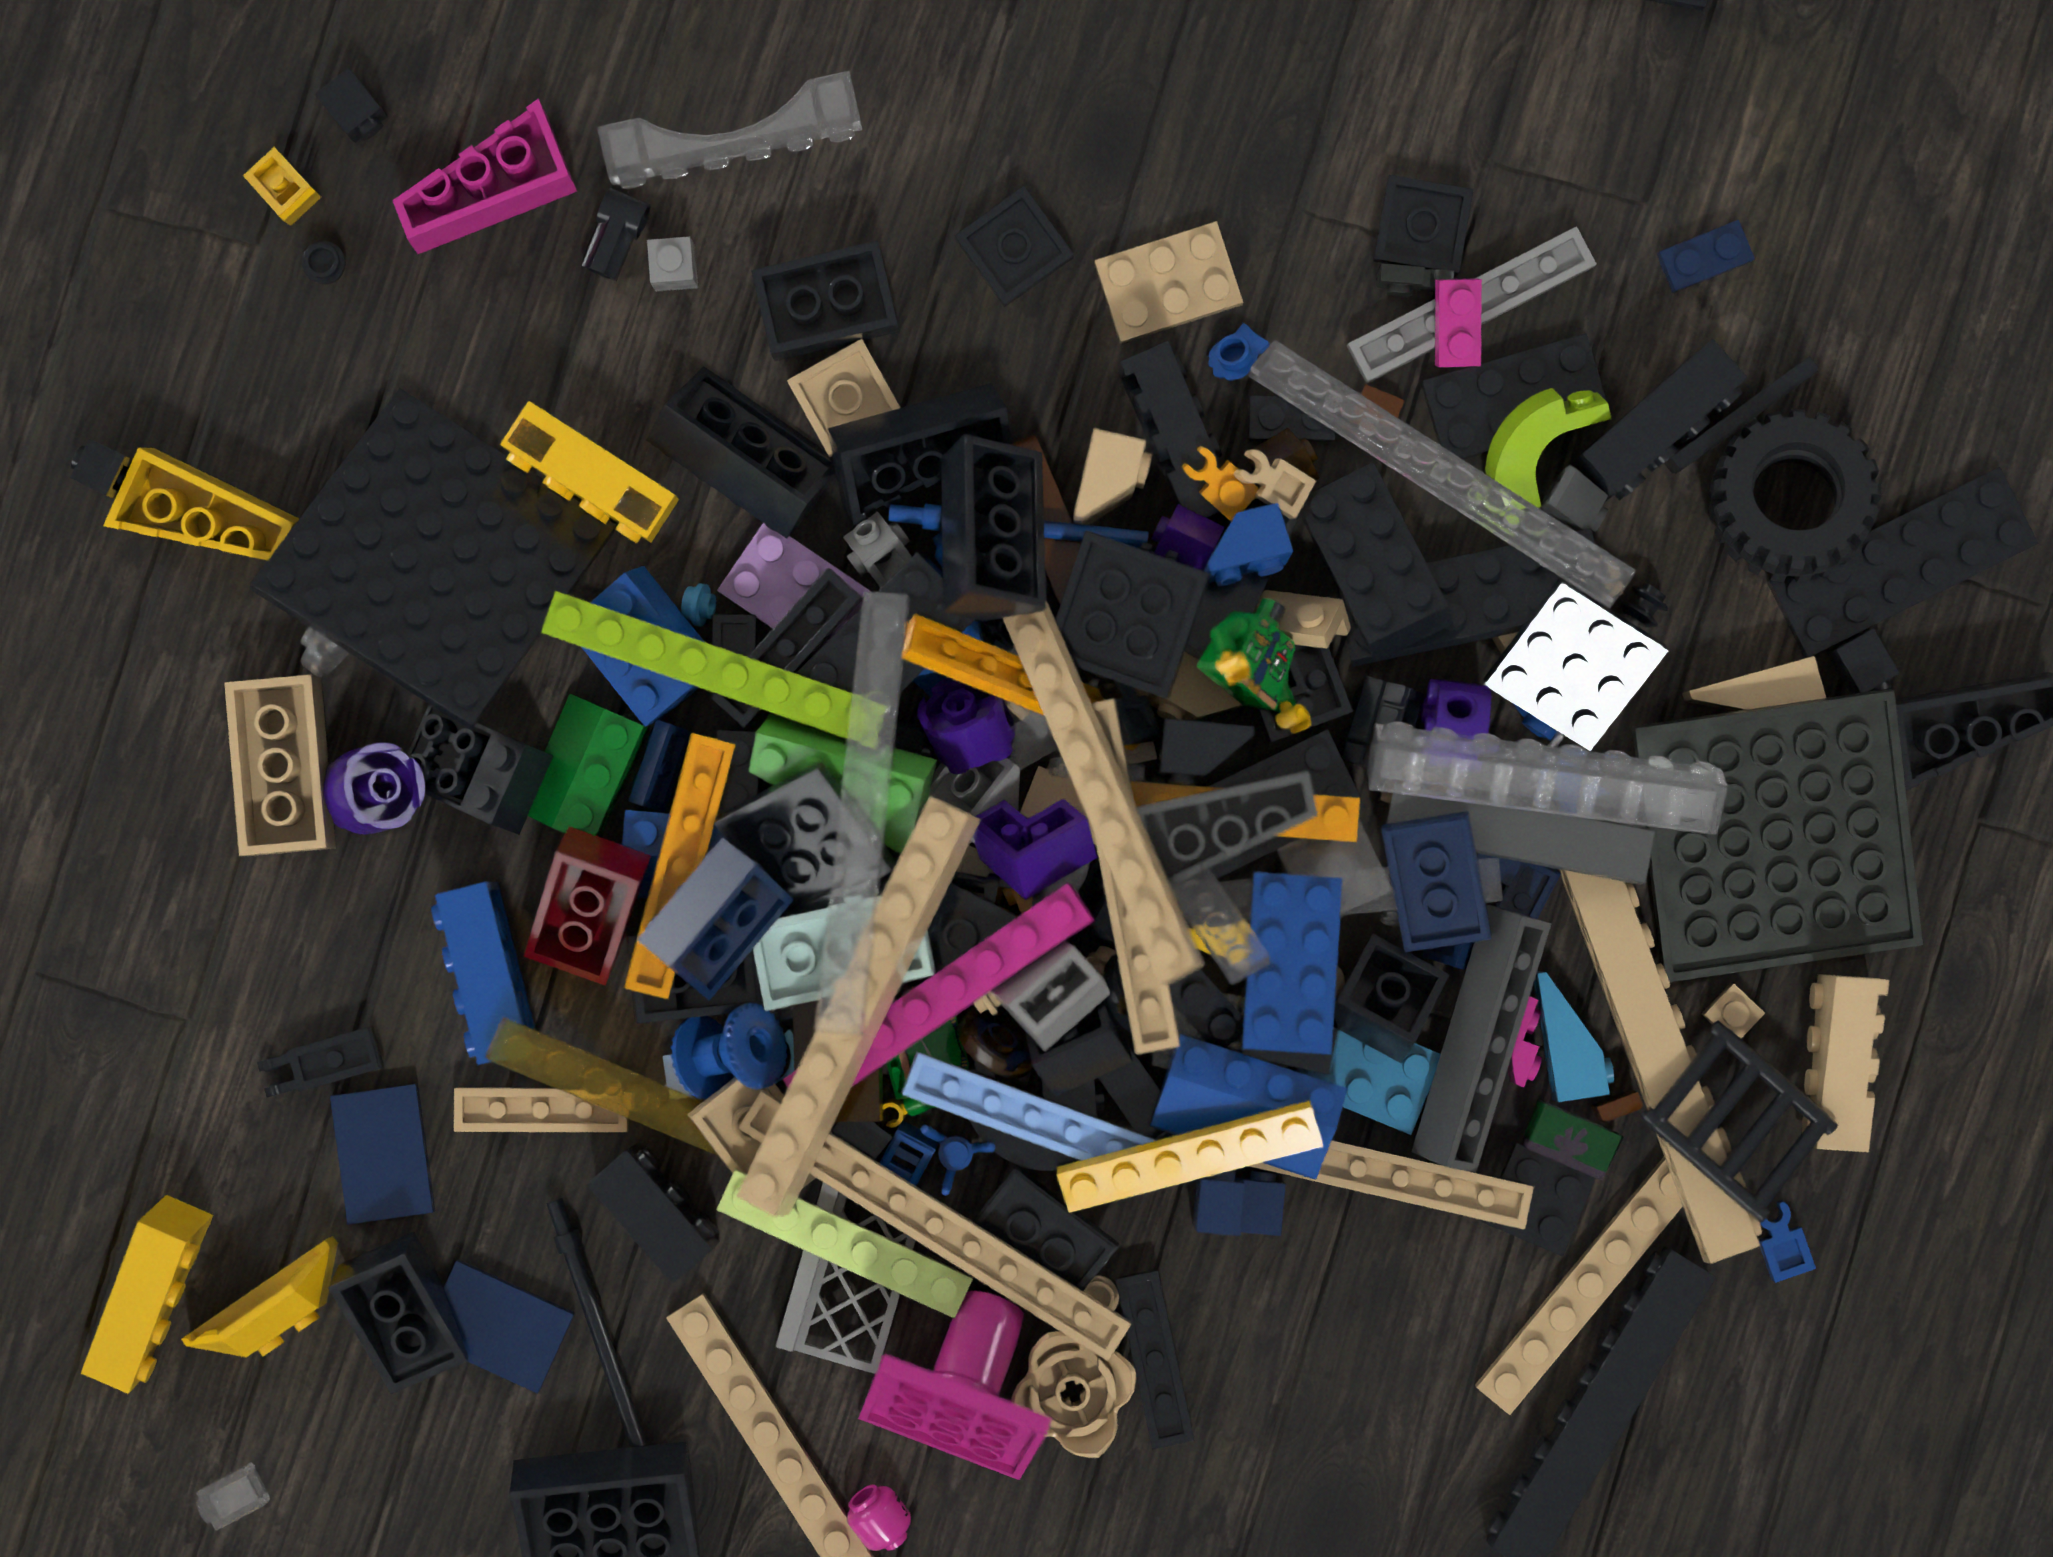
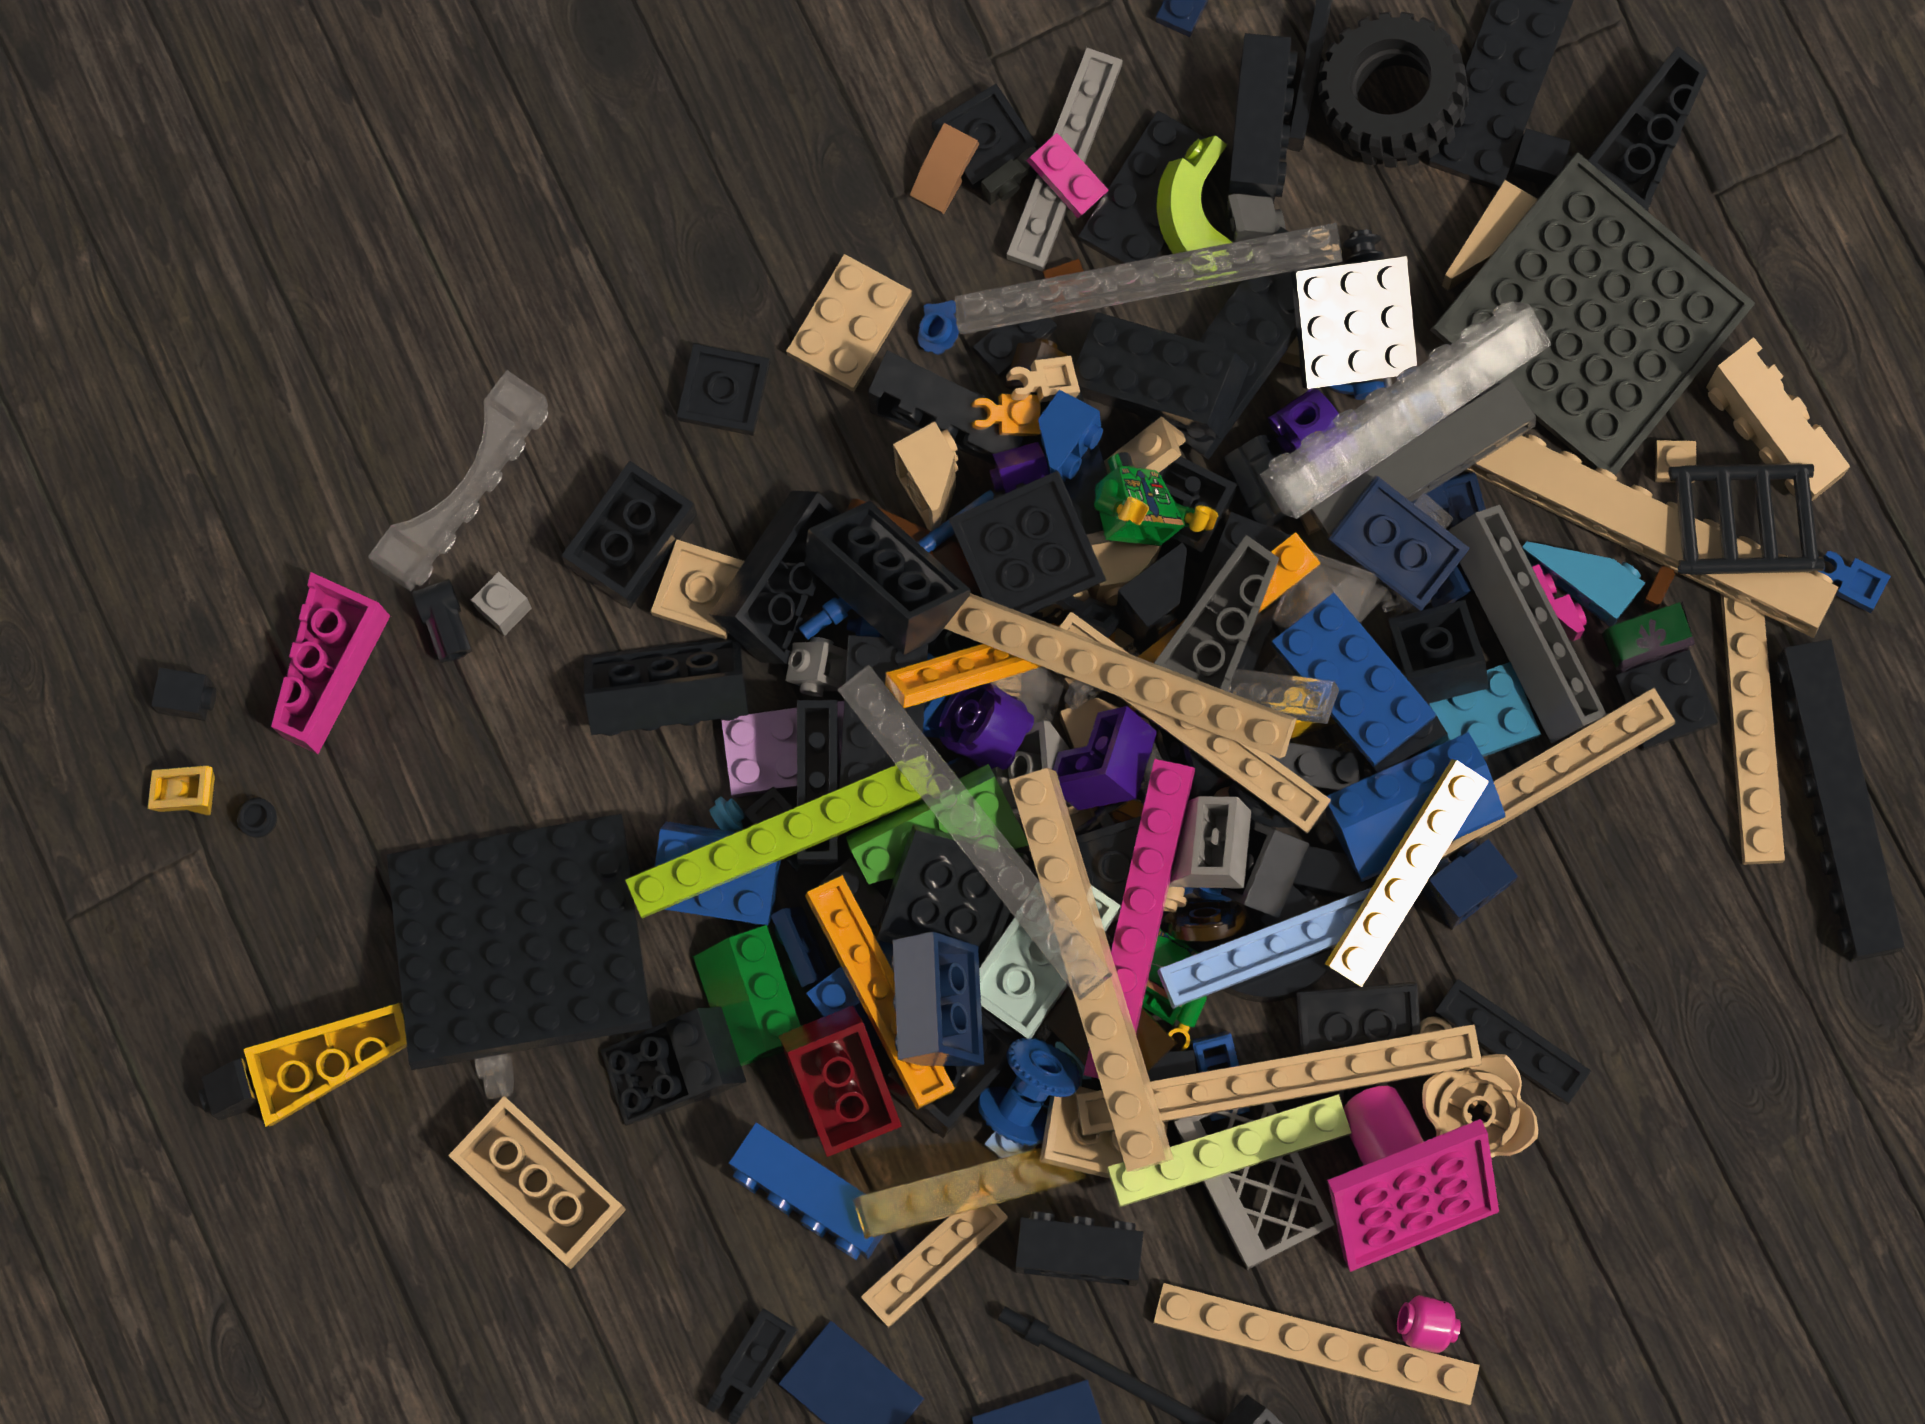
camera: 40 degrees left, 10 degrees down
dark purple brick [323,742,425,835] -> none
yellow piece [500,401,679,543] -> none
blue plant [921,1125,995,1195] -> none
none -> medium nougat slope [910,123,979,214]

